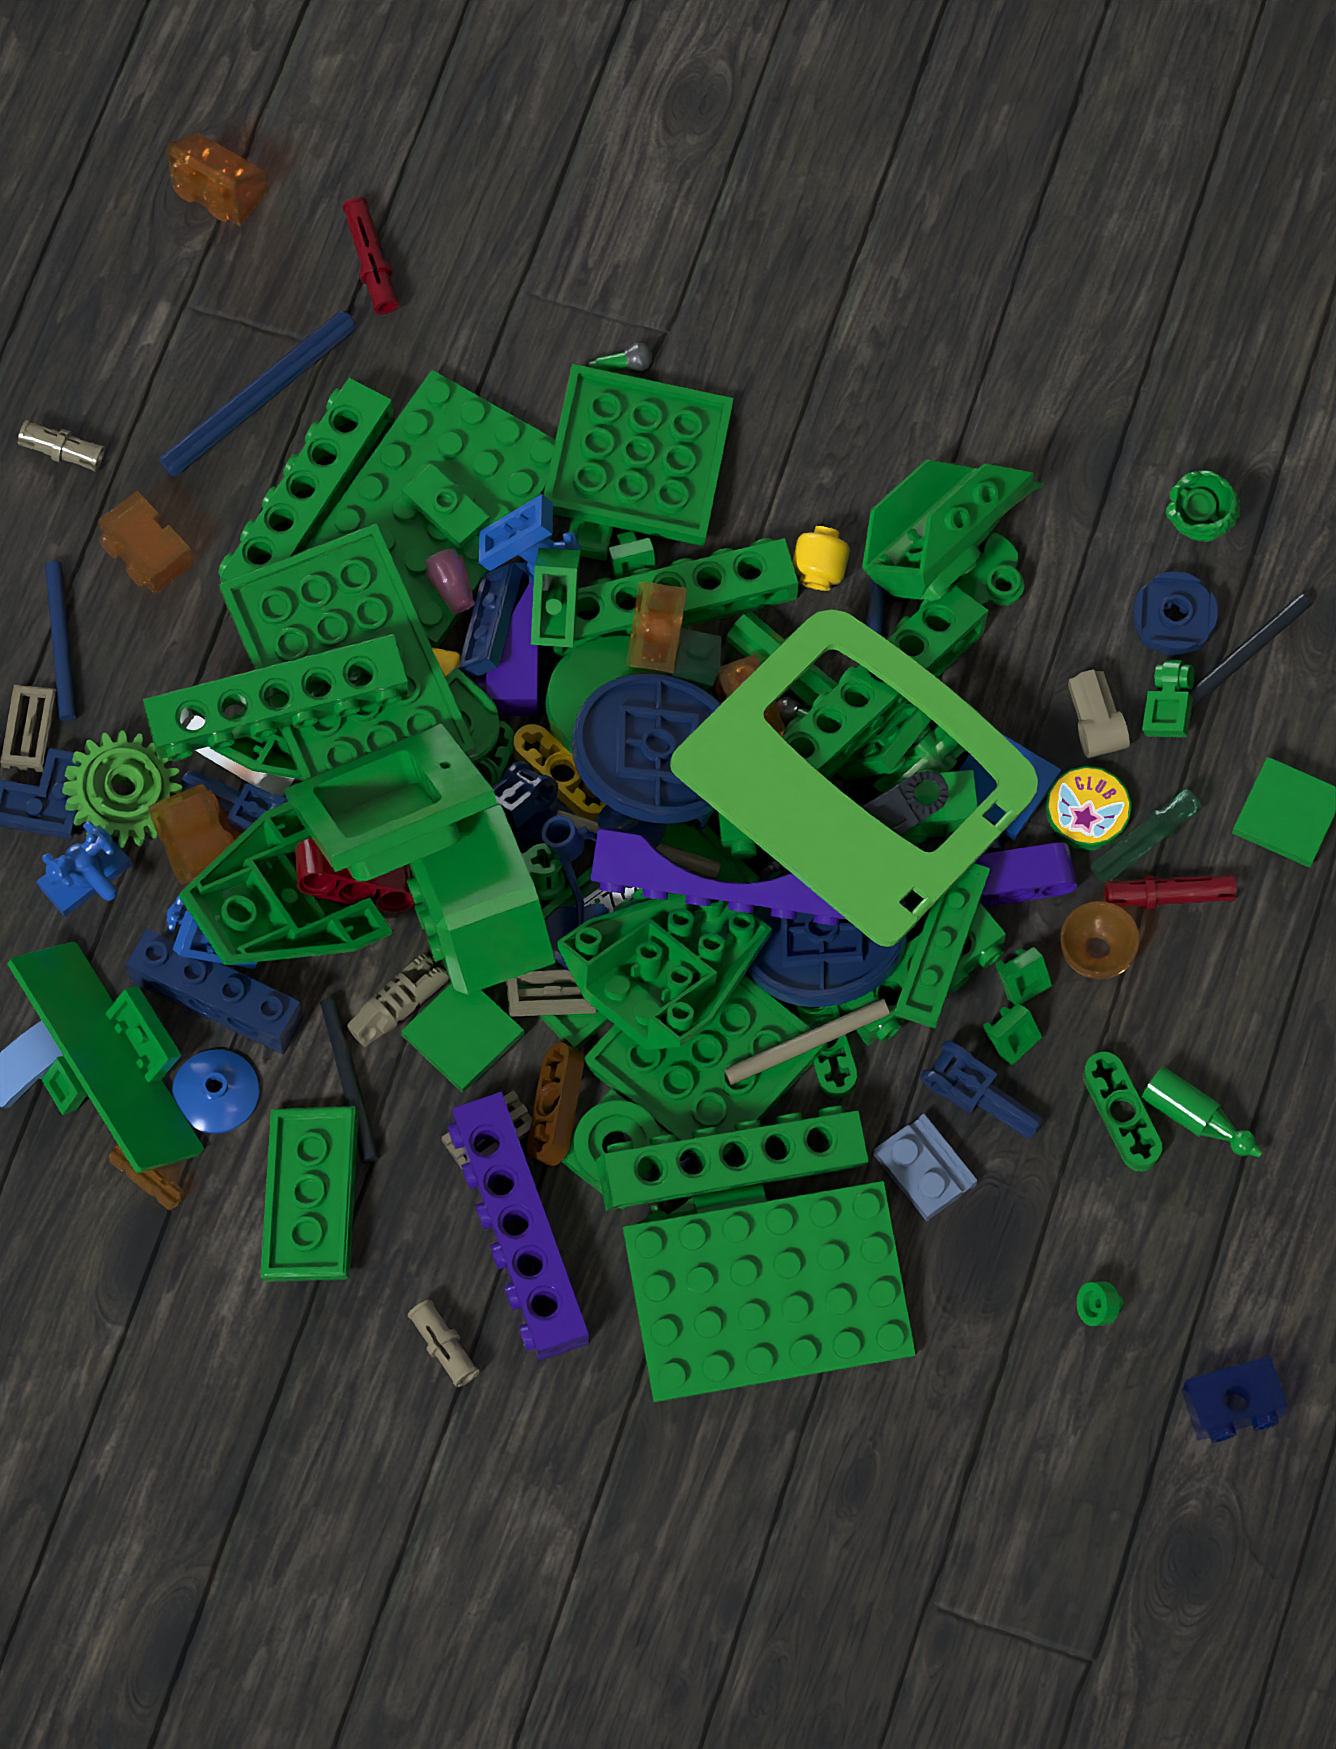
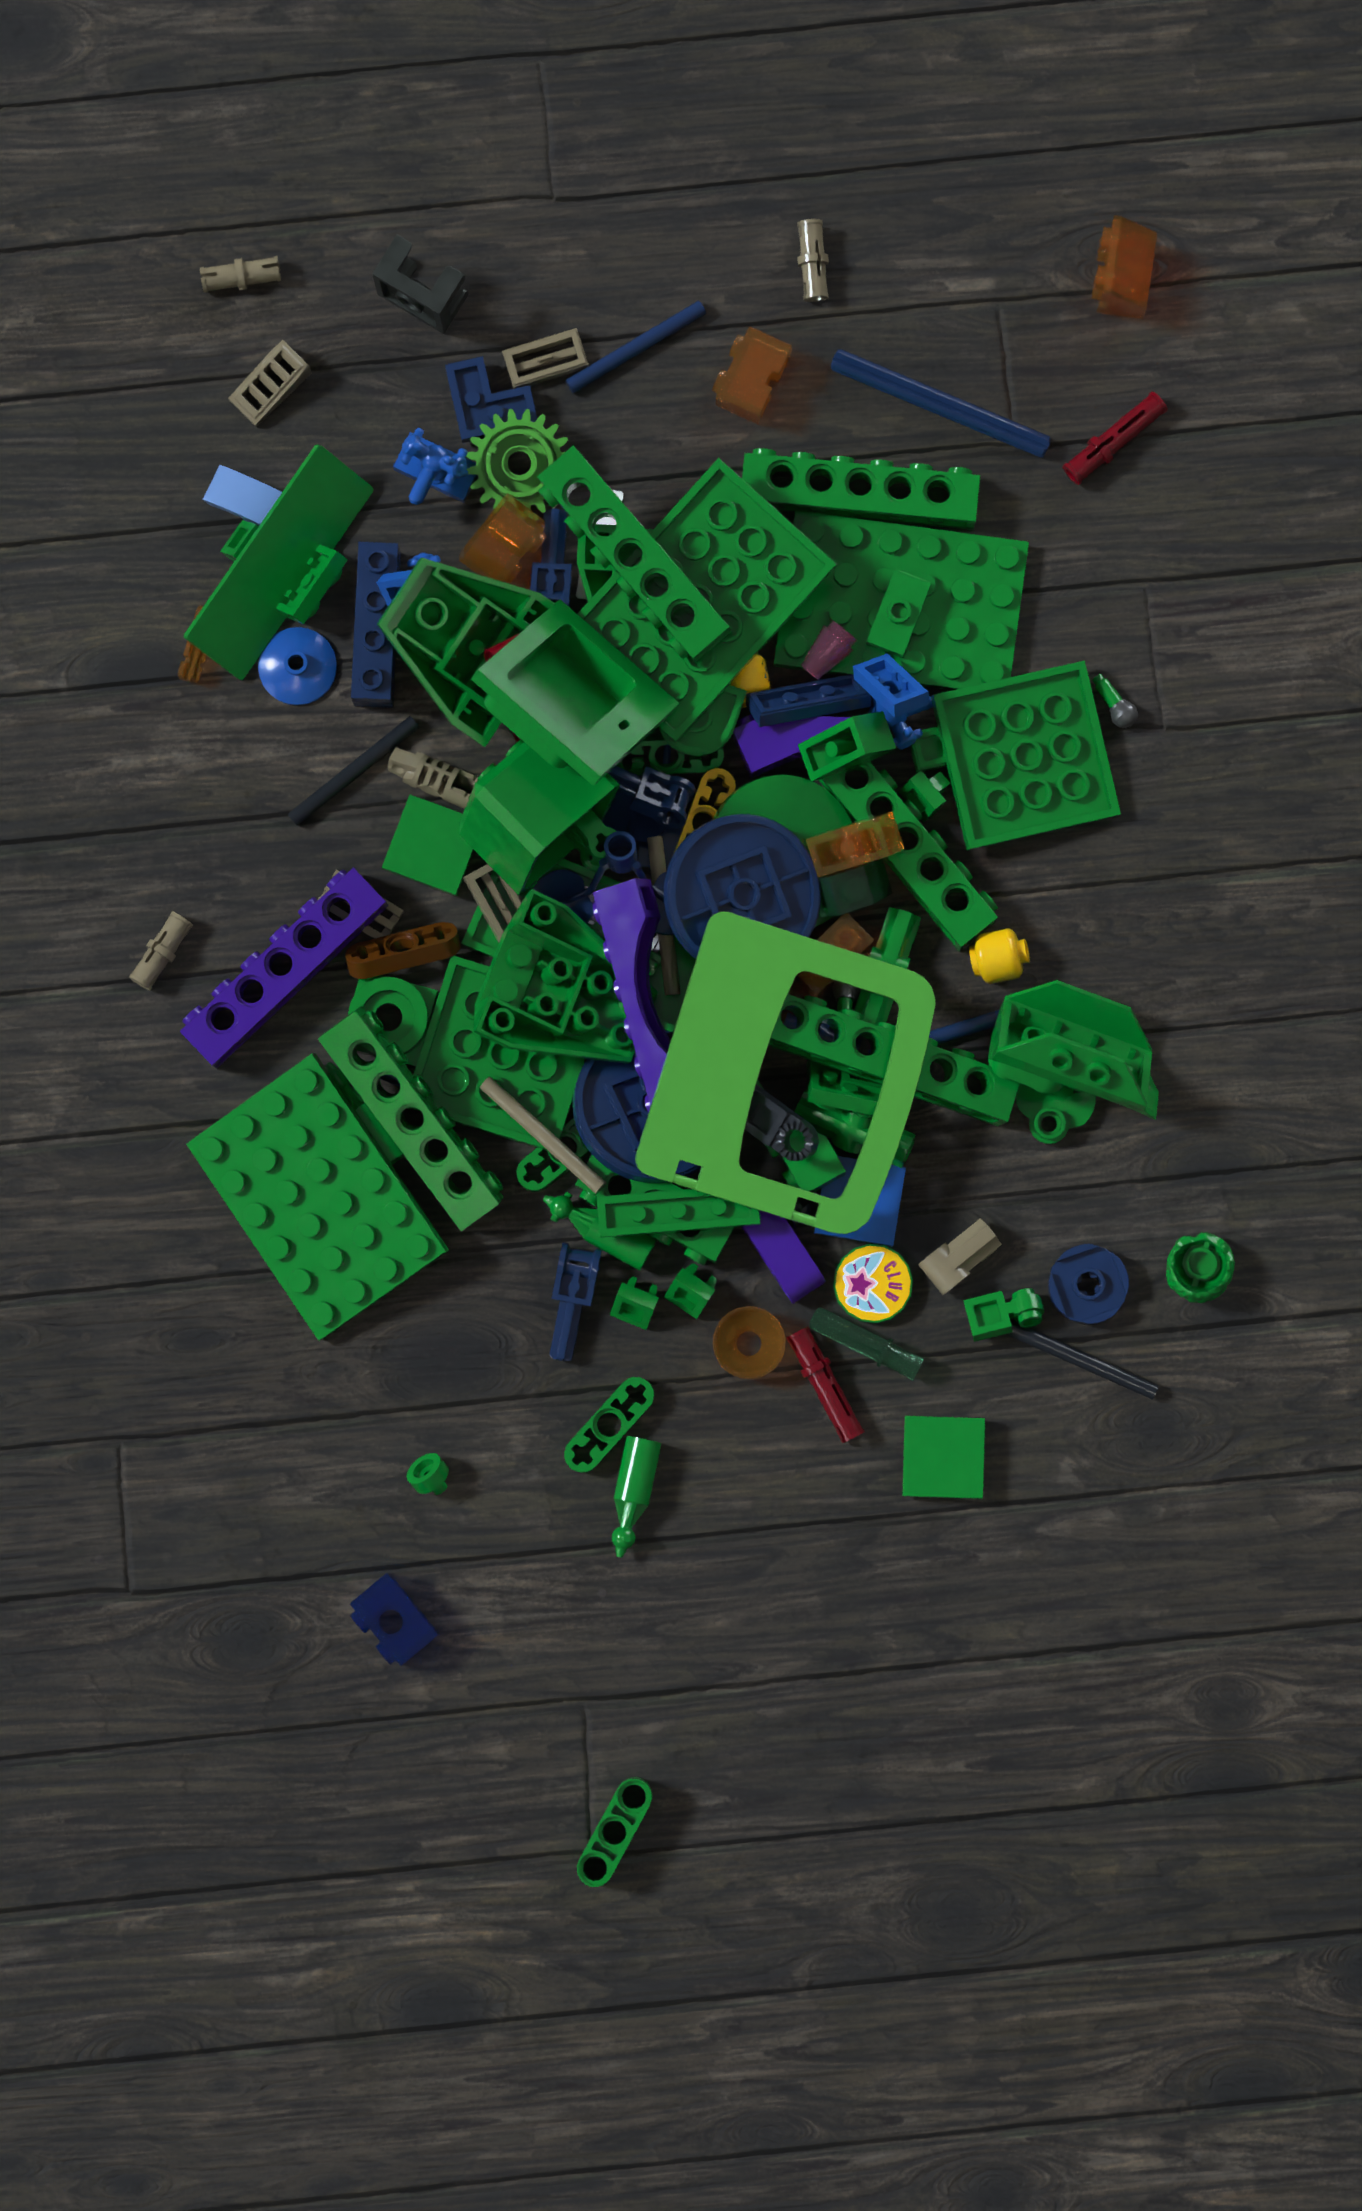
camera: 70 degrees right, 15 degrees up
green tile [260,1106,359,1282] -> none
sand blue plate [873,1114,977,1222] -> none
none -> green wheel [543,1192,657,1271]

